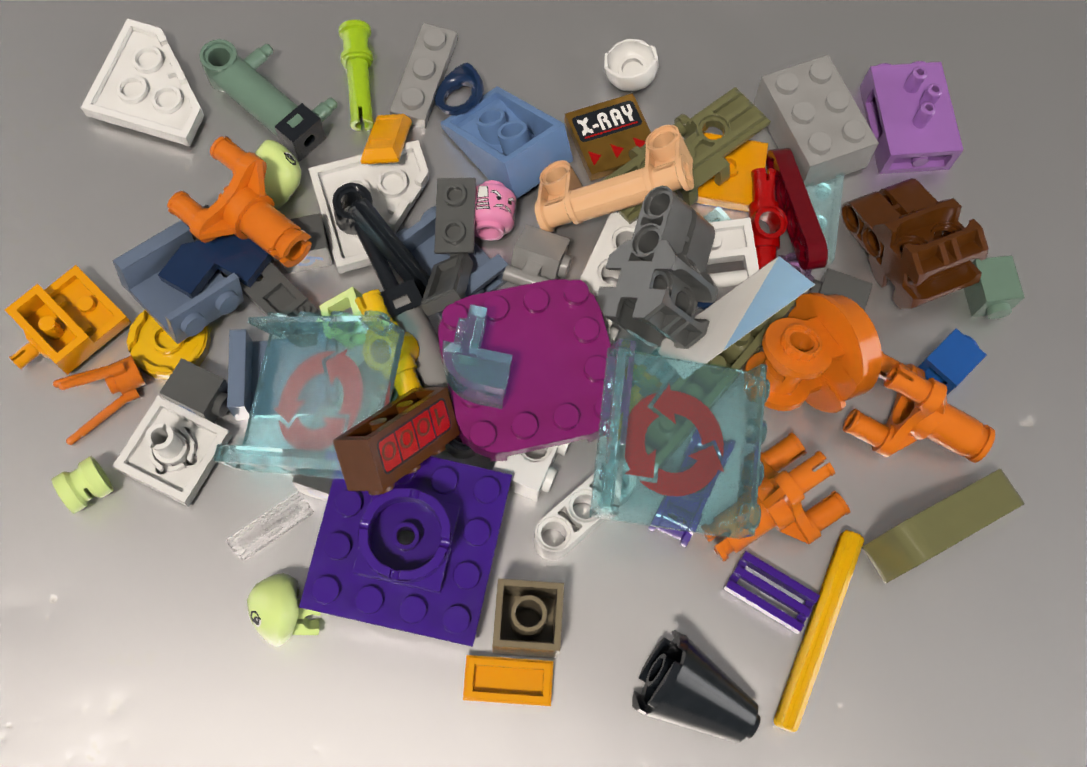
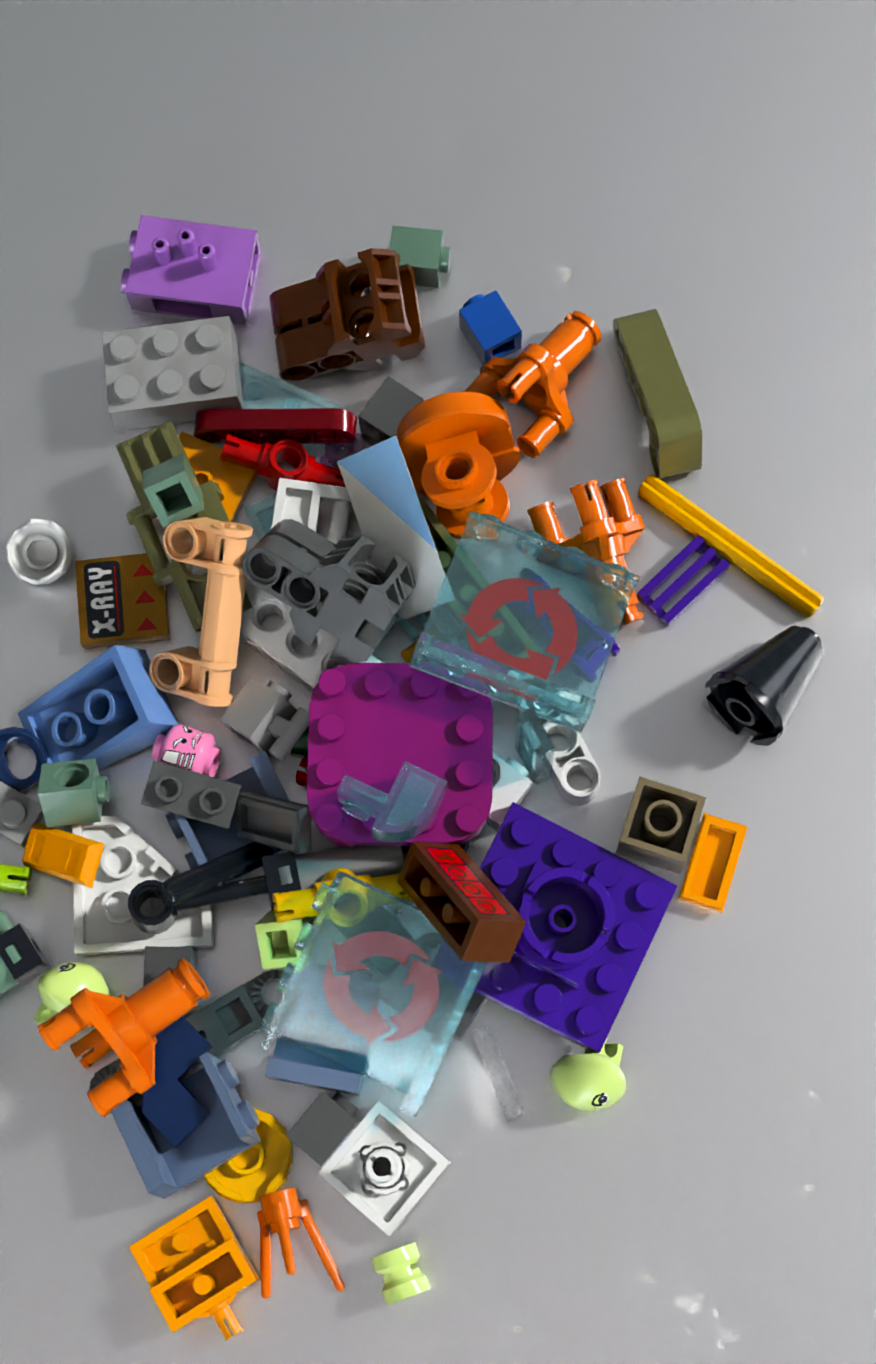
camera: 65 degrees left, 5 degrees up
none -> sand green brick [37,758,110,827]
none -> sand green brick [142,453,204,528]
none -> clear light blue tile [515,707,555,785]

